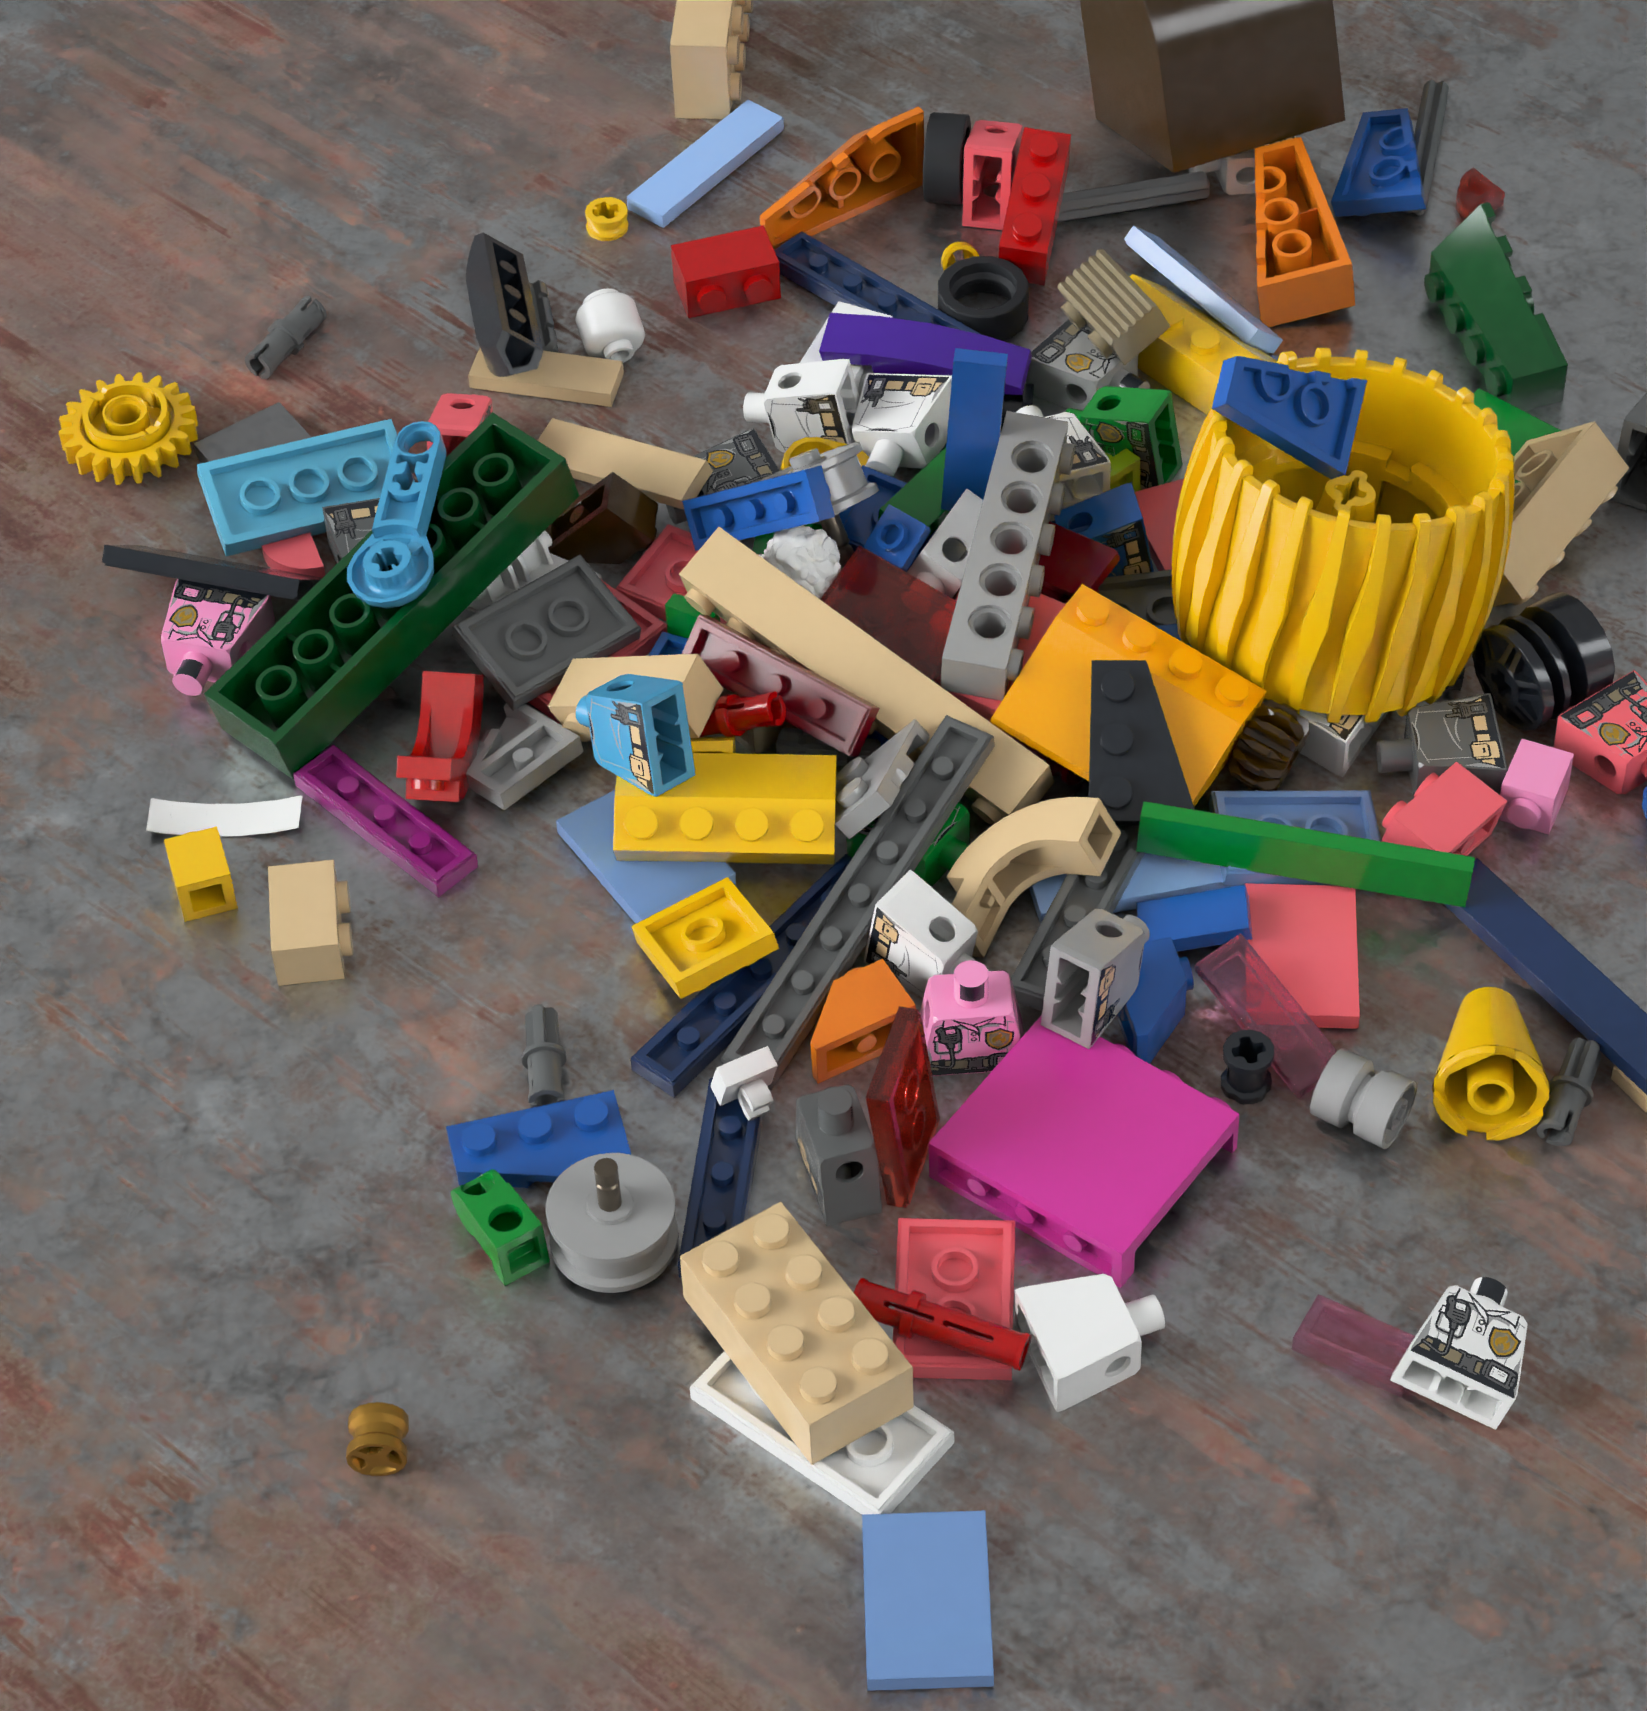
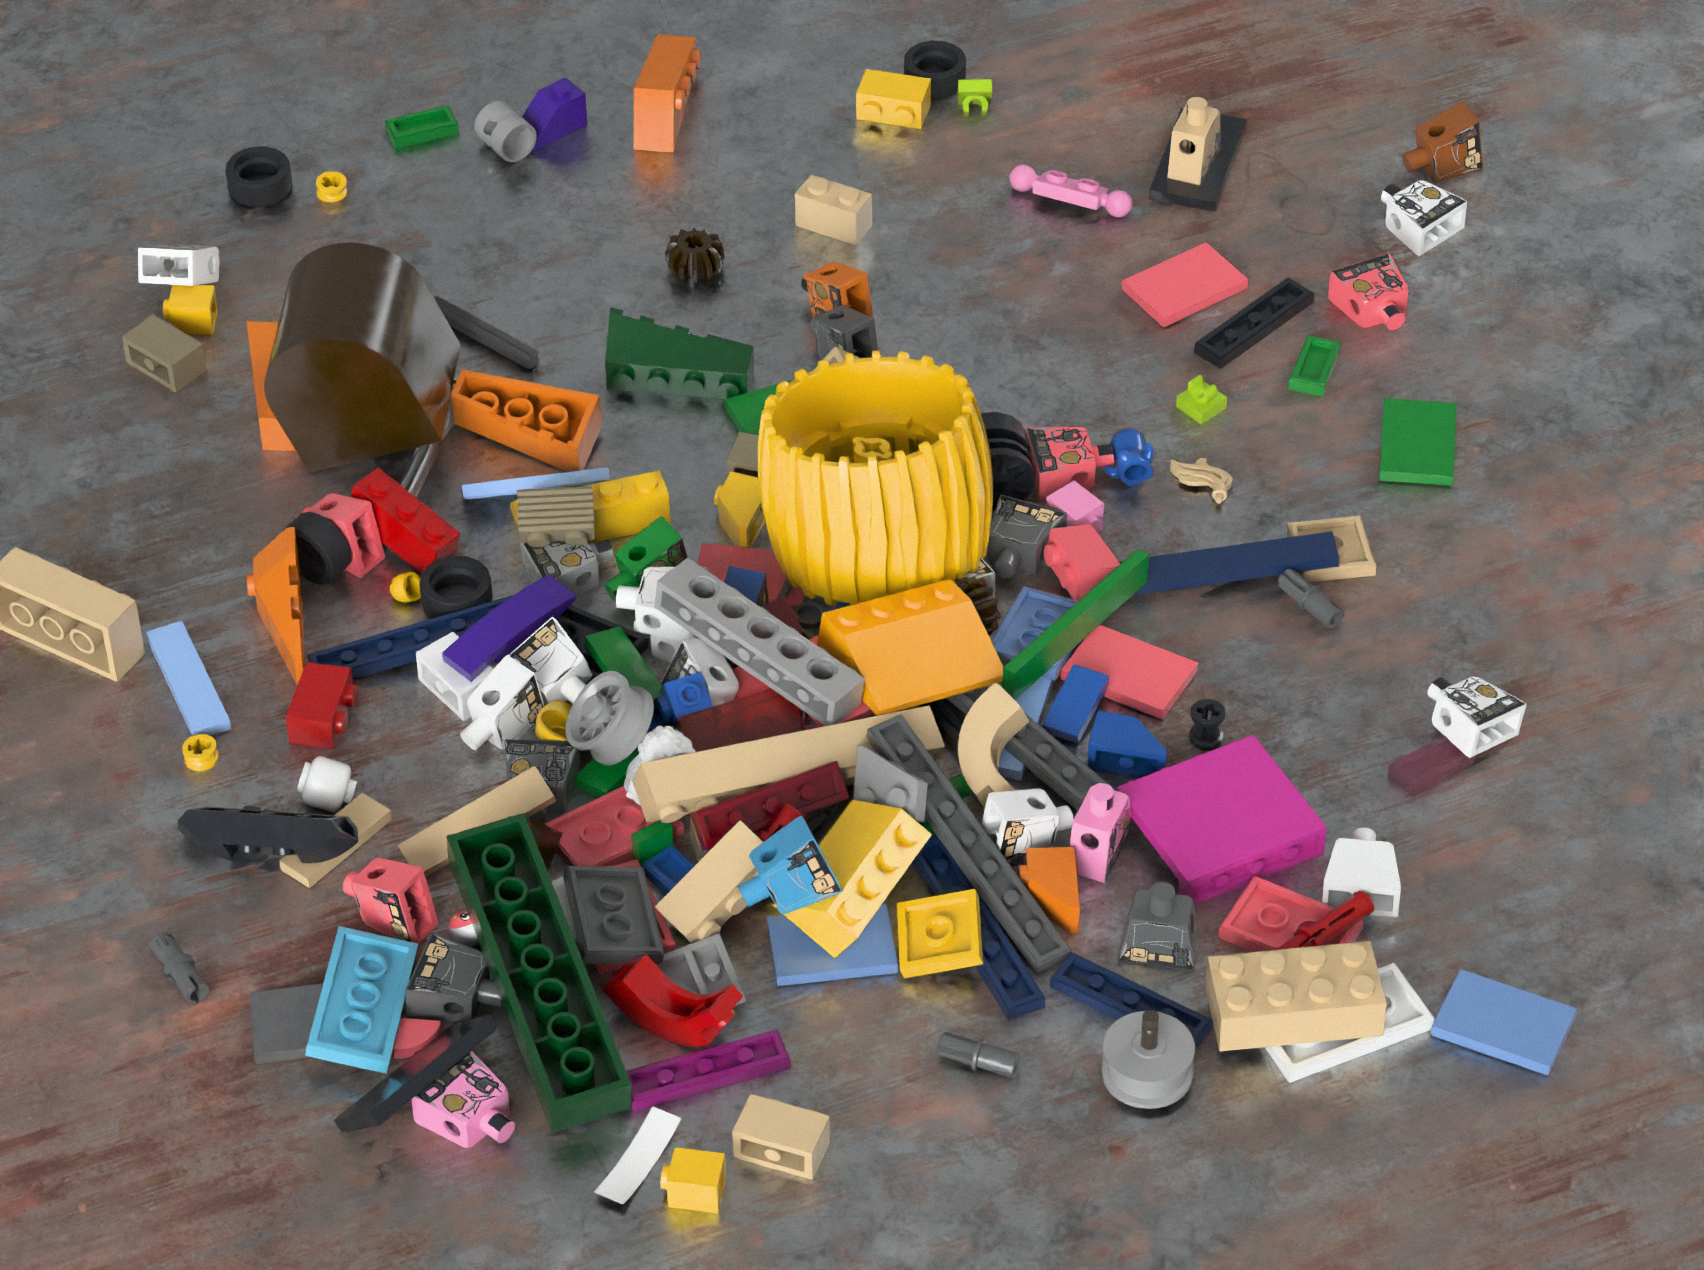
camera: 65 degrees left, 5 degrees down
yellow gear [59,372,198,485] -> none
pearl gold wheel [346,1402,409,1476] -> none
dark azure beam [347,421,446,609] -> none
blue wing [446,1090,631,1188] -> none
green leg [451,1169,550,1286] -> none
blue plate [682,465,835,551] -> none
white tile [710,1046,778,1121] -> none
clear red tile [865,1006,940,1208] -> none
blue tile [941,348,1008,510] -> none
light grey torso [1040,909,1150,1049] -> none
black wing [1089,660,1195,825] -> none
clear pink tile [1195,933,1337,1099] -> none
blue wing [1212,356,1367,479] -> none
light grey wheel [1310,1048,1417,1149] -> none
blue wing [1331,108,1426,217] -> none
yellow cone [1432,987,1550,1141] -> none
clear red tile [1456,167,1505,221] -> none

